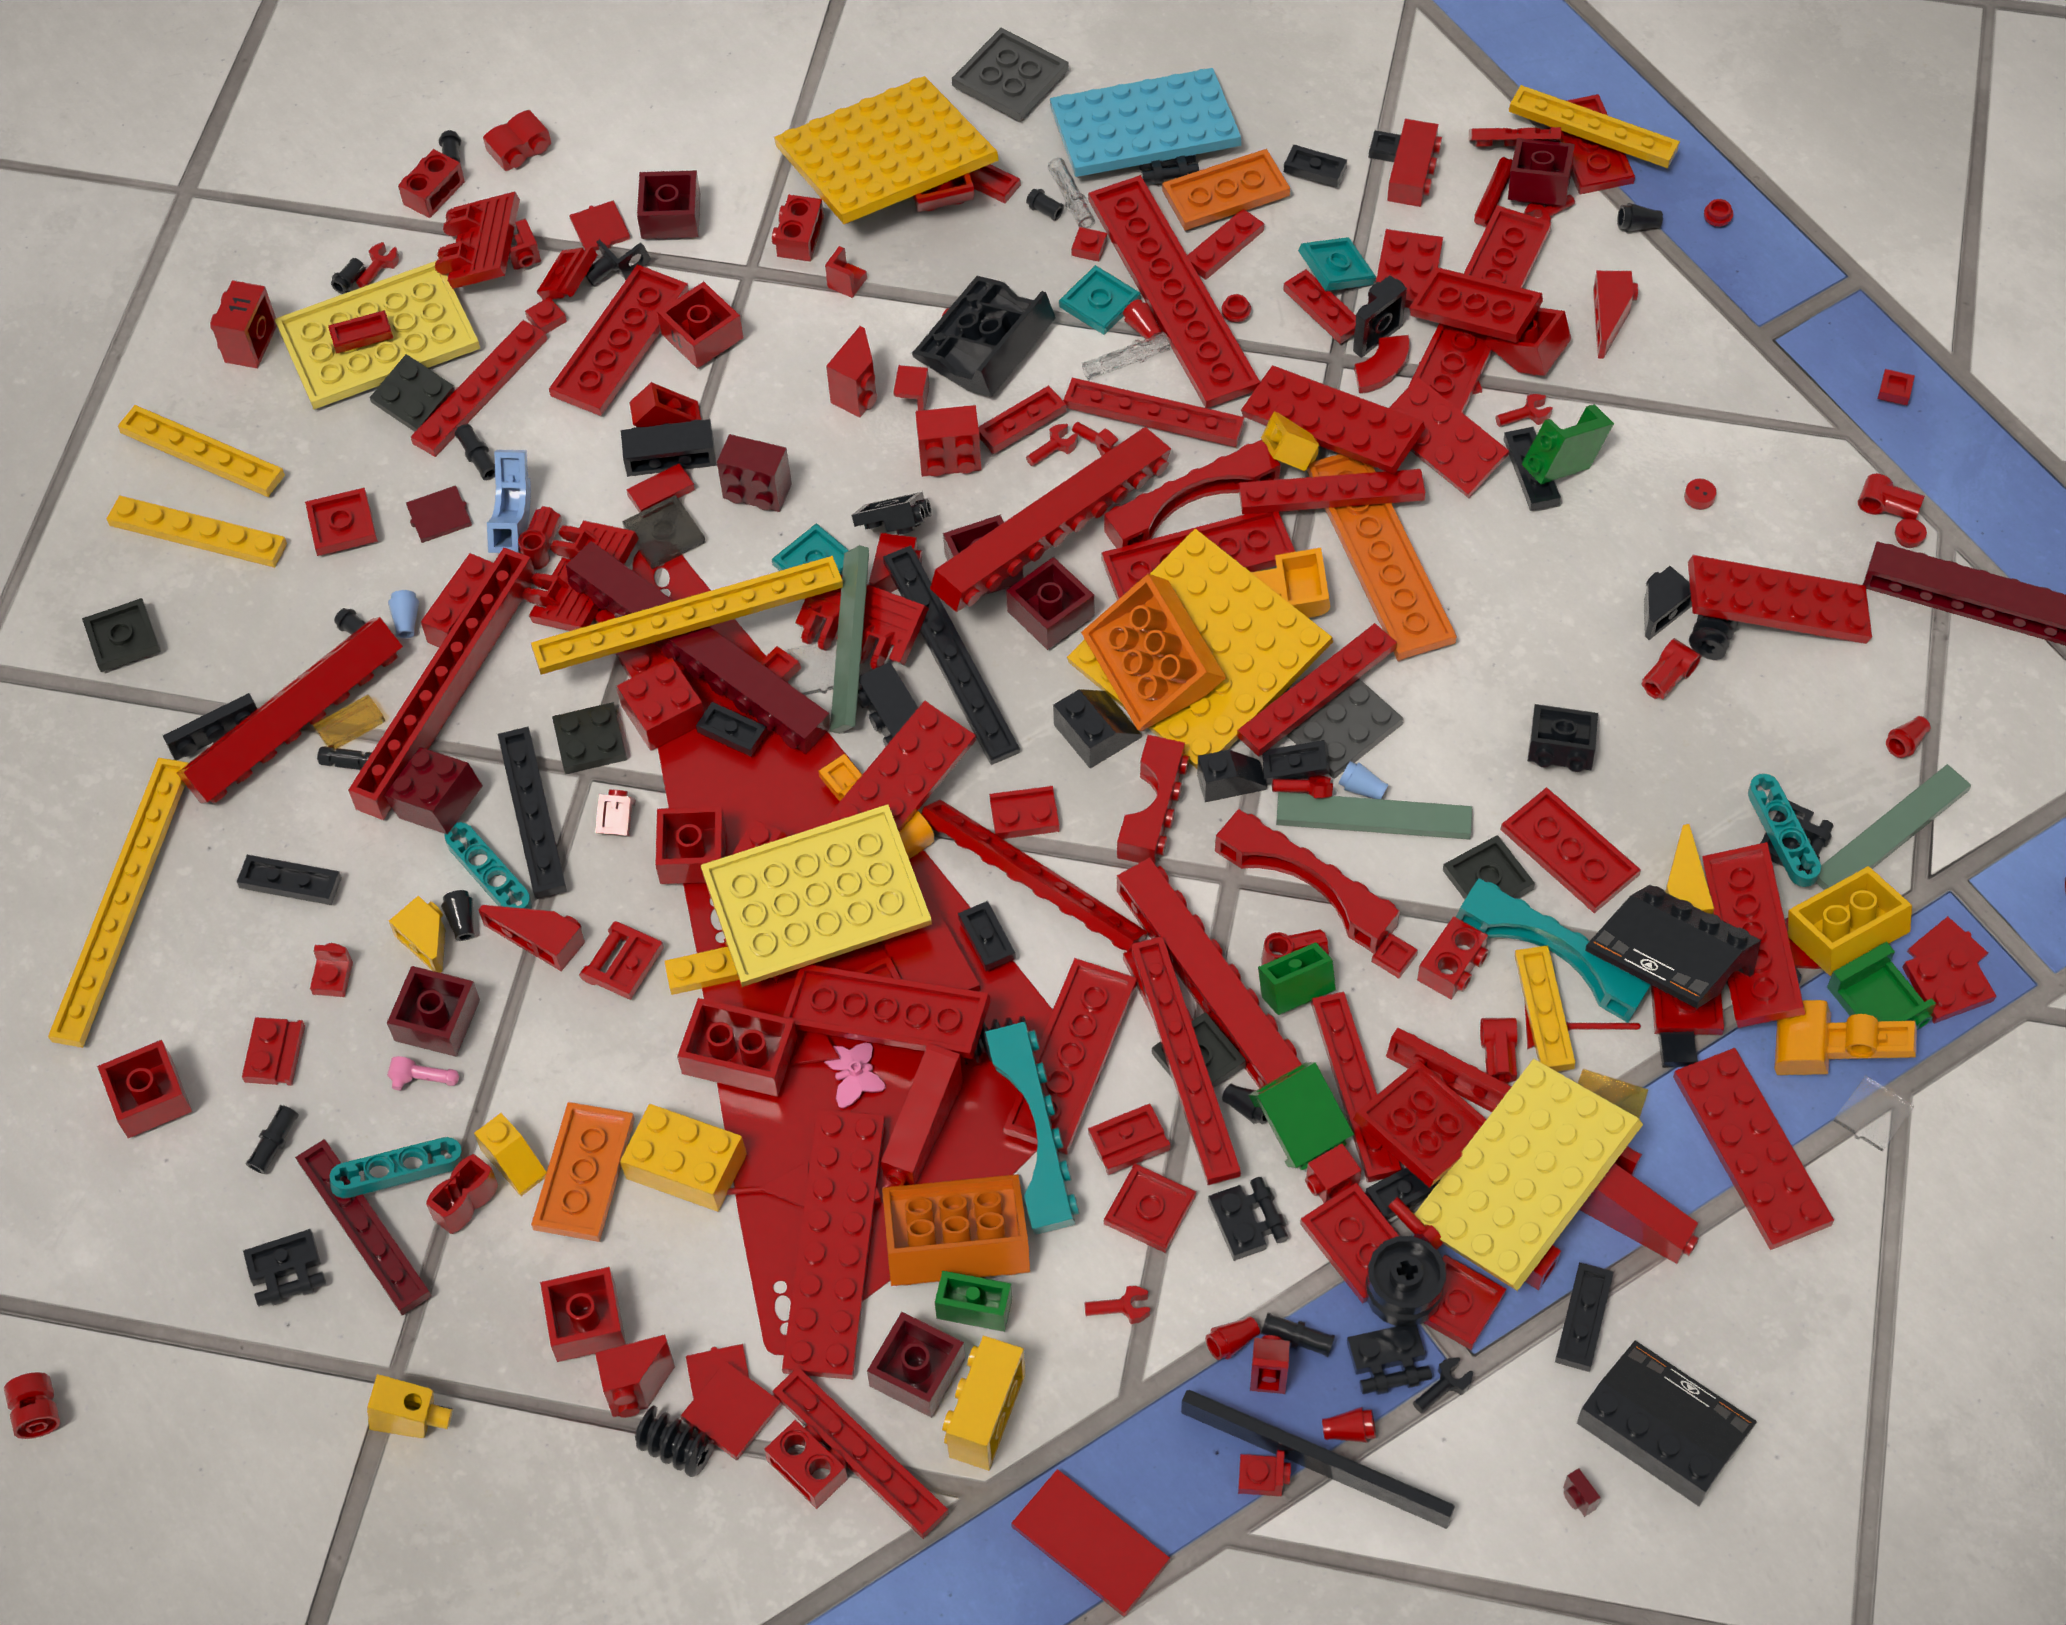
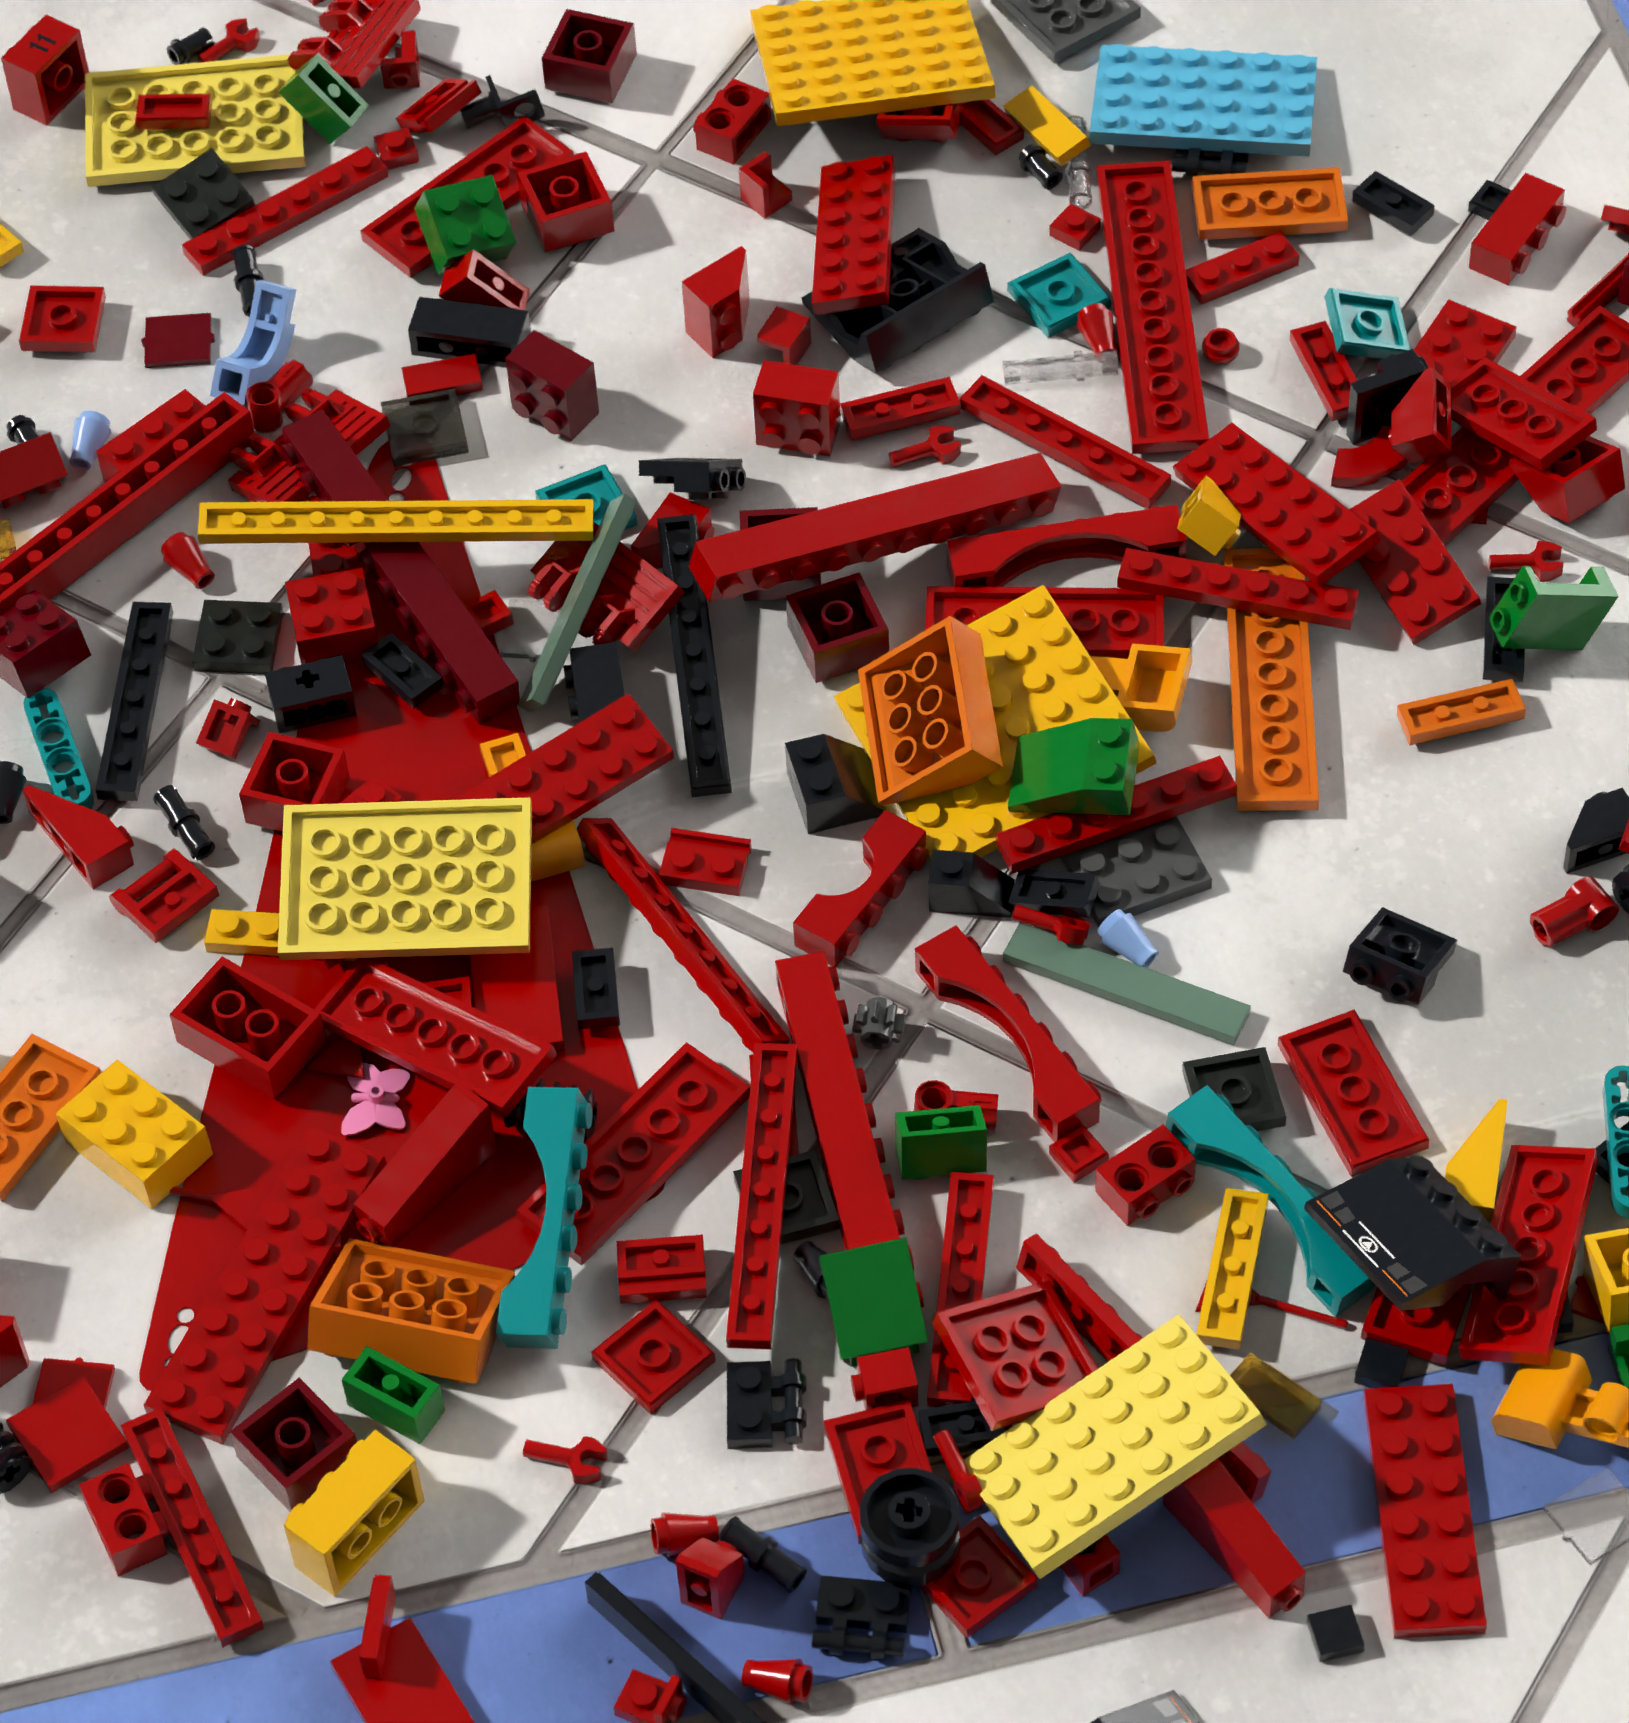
camera: 20 degrees right, 5 degrees down
red piece [569,200,631,251] -> none
red bar [1072,422,1118,456] -> none
black bar [1413,1357,1473,1413] -> none
red piece [1480,1018,1517,1084] -> none
black plate [1555,1262,1614,1372] -> none
none -> black pin [153,785,215,861]
none -> red cone [161,532,215,589]
none -> black brick [265,655,357,734]
none -> green brick [278,54,369,144]
none -> red tile [359,1574,396,1679]
none -> green brick [414,175,516,275]
none -> red plate [811,155,896,315]
none -> dark grey gear [852,997,906,1050]
none -> yellow tile [1003,85,1091,166]
none -> green slope [1008,718,1140,815]
none -> black tile [1306,1605,1365,1662]
none -> red slope [1388,367,1452,463]
none -> orange plate [1397,679,1526,746]

